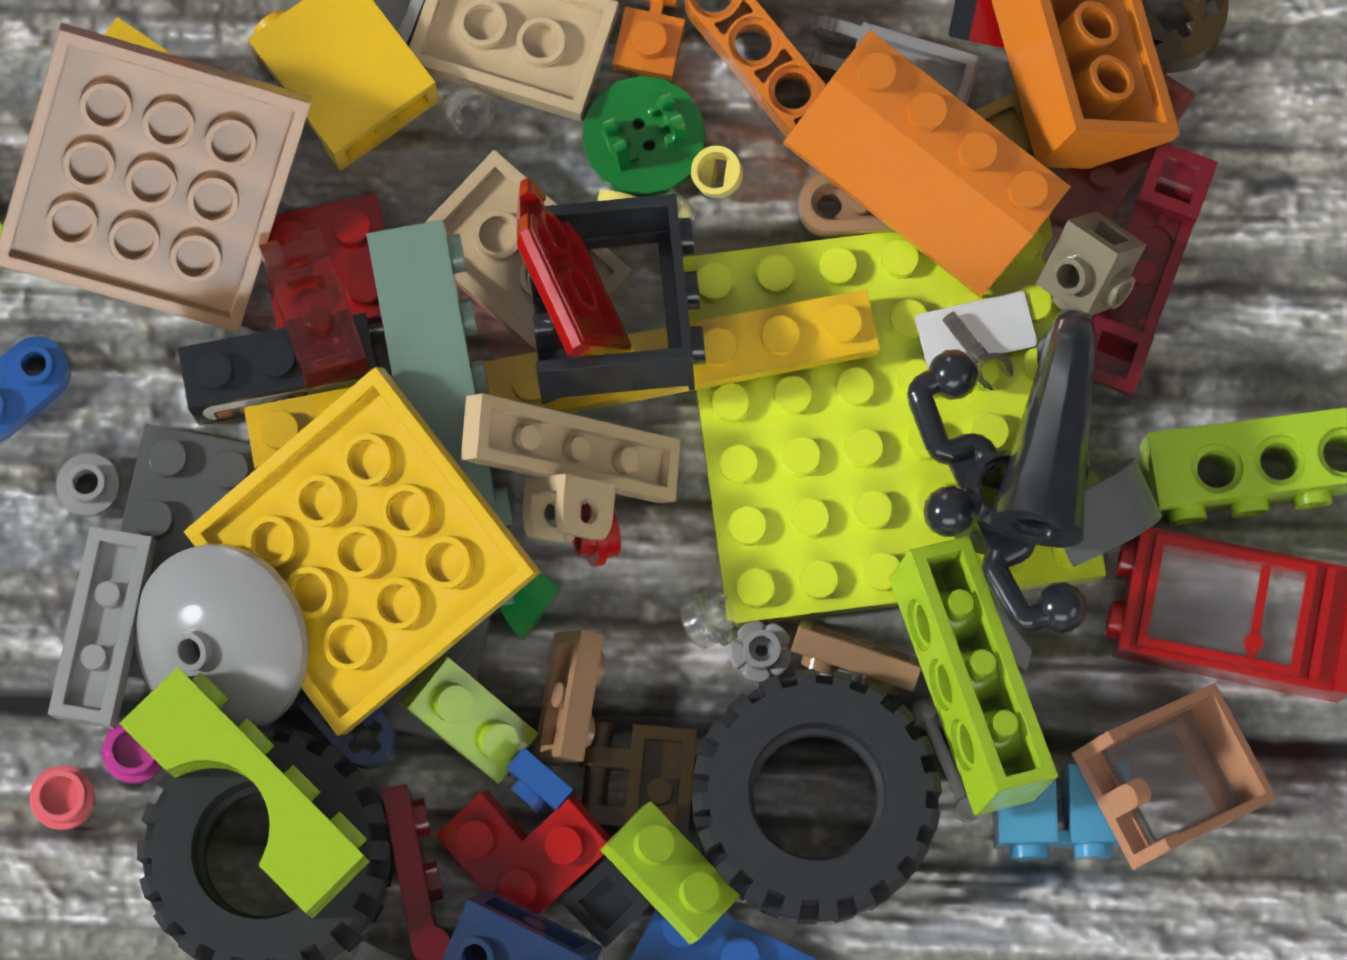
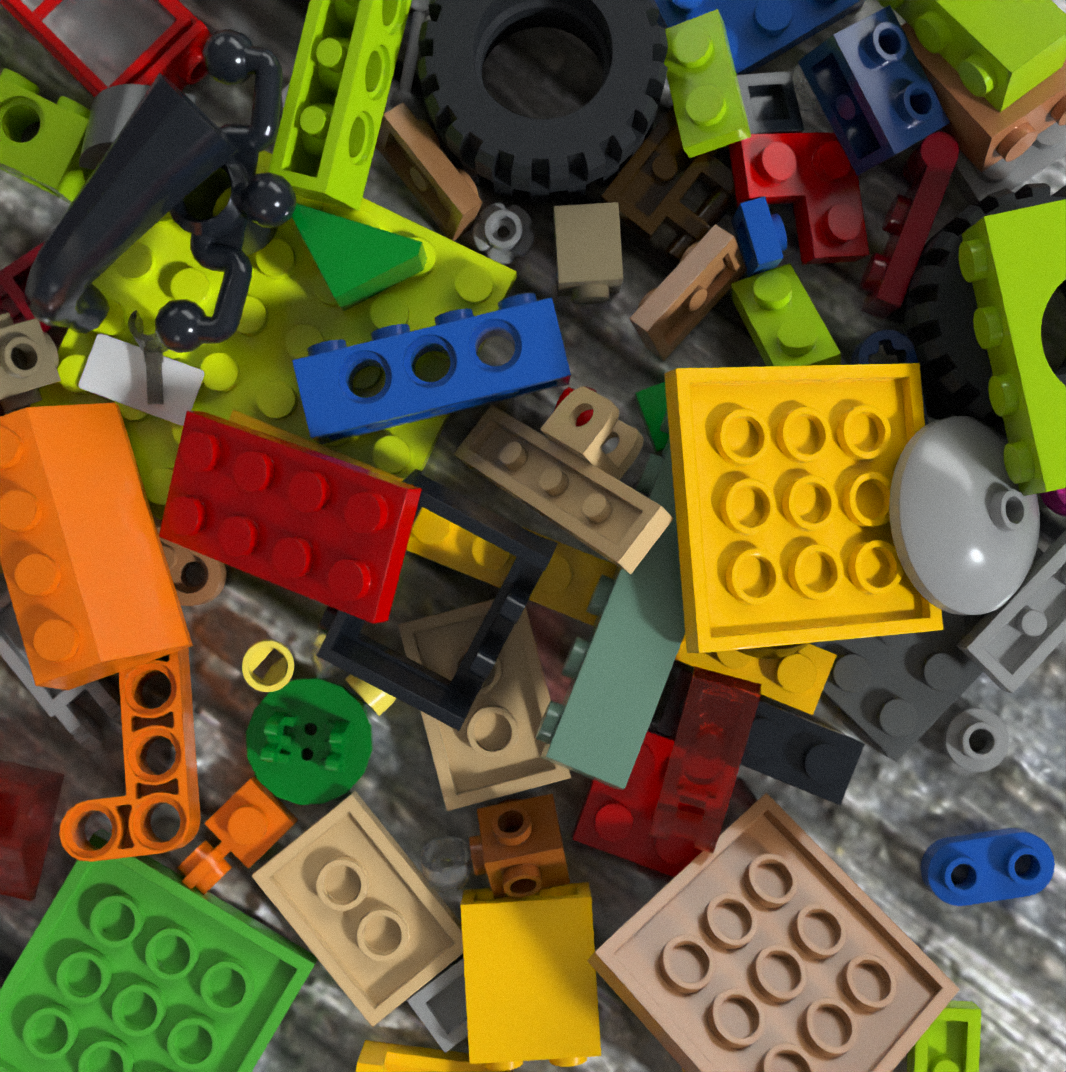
camera: 150 degrees left, 10 degrees up
red tile [517,177,632,357] -> none
clear plate [680,588,738,649] -> none
none -> red plate [159,411,422,624]
none -> green slope [292,203,427,311]
none -> blue brick [292,293,571,444]
none -> dark orange brick [469,794,570,899]
none -> dark tan brick [553,202,623,305]

